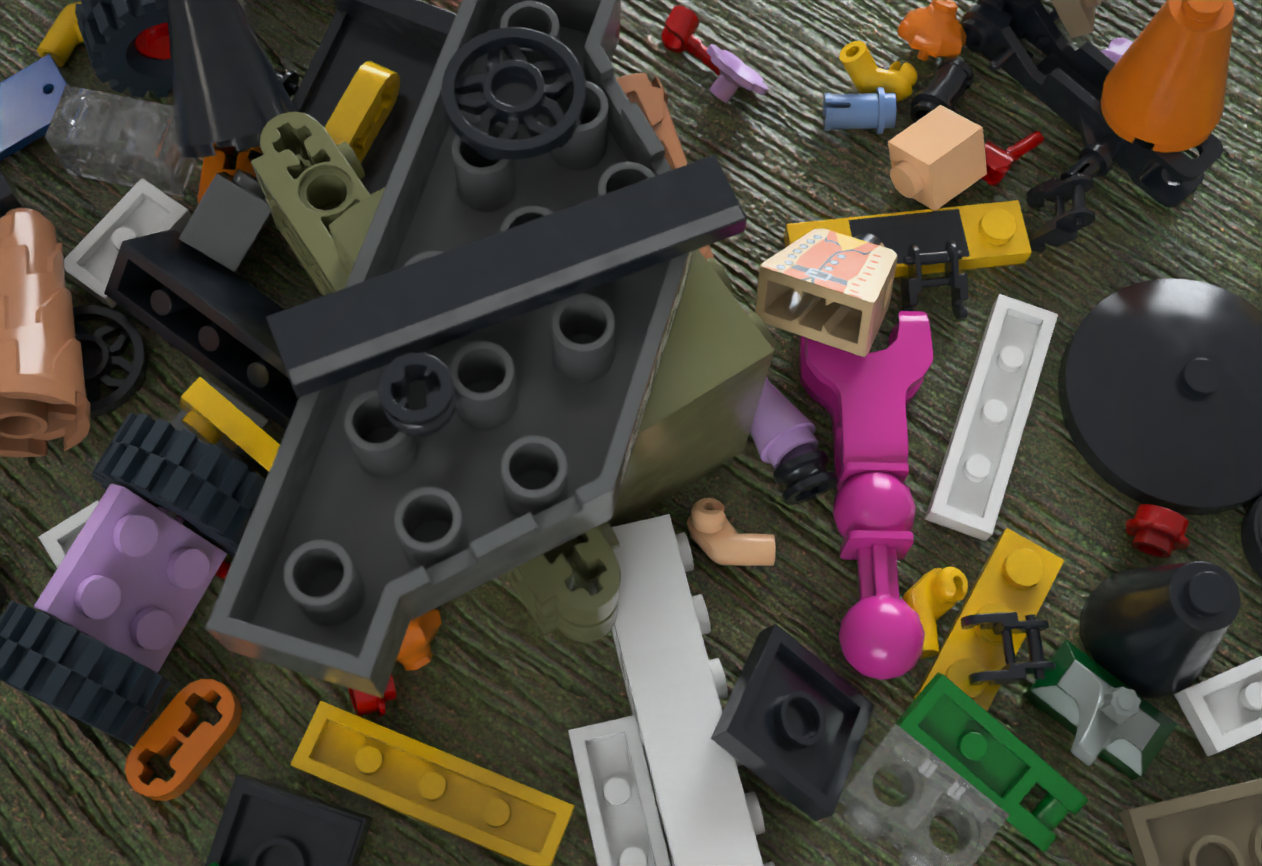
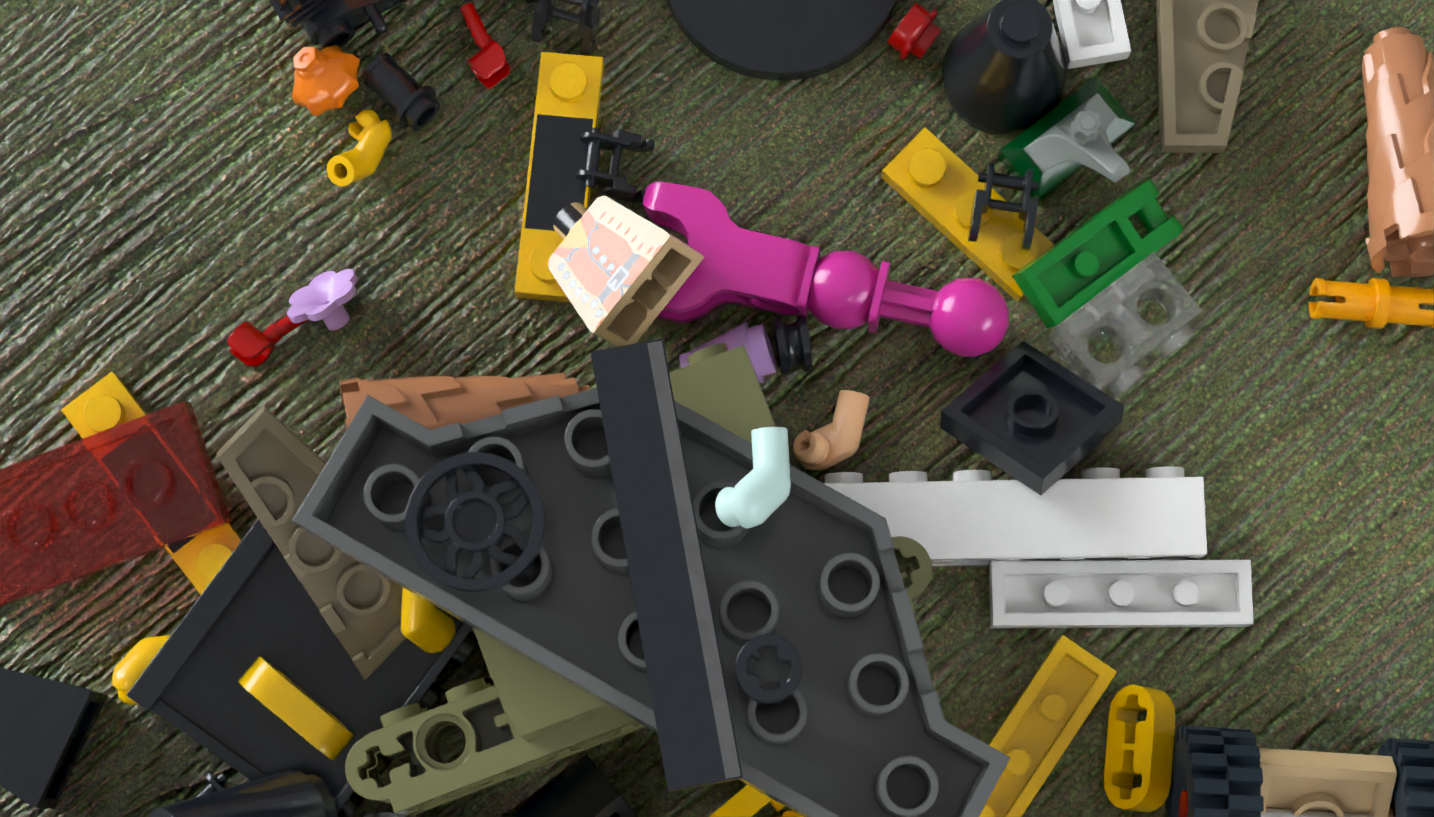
camera: 70 degrees left, 10 degrees up
medium blue pin [823,87,896,135] -> none
light nougat brick [888,105,987,211] -> none
yellow arm [902,566,968,658] -> none
white plate [925,294,1058,541] -> none
none -> light aqua arm [715,427,791,529]

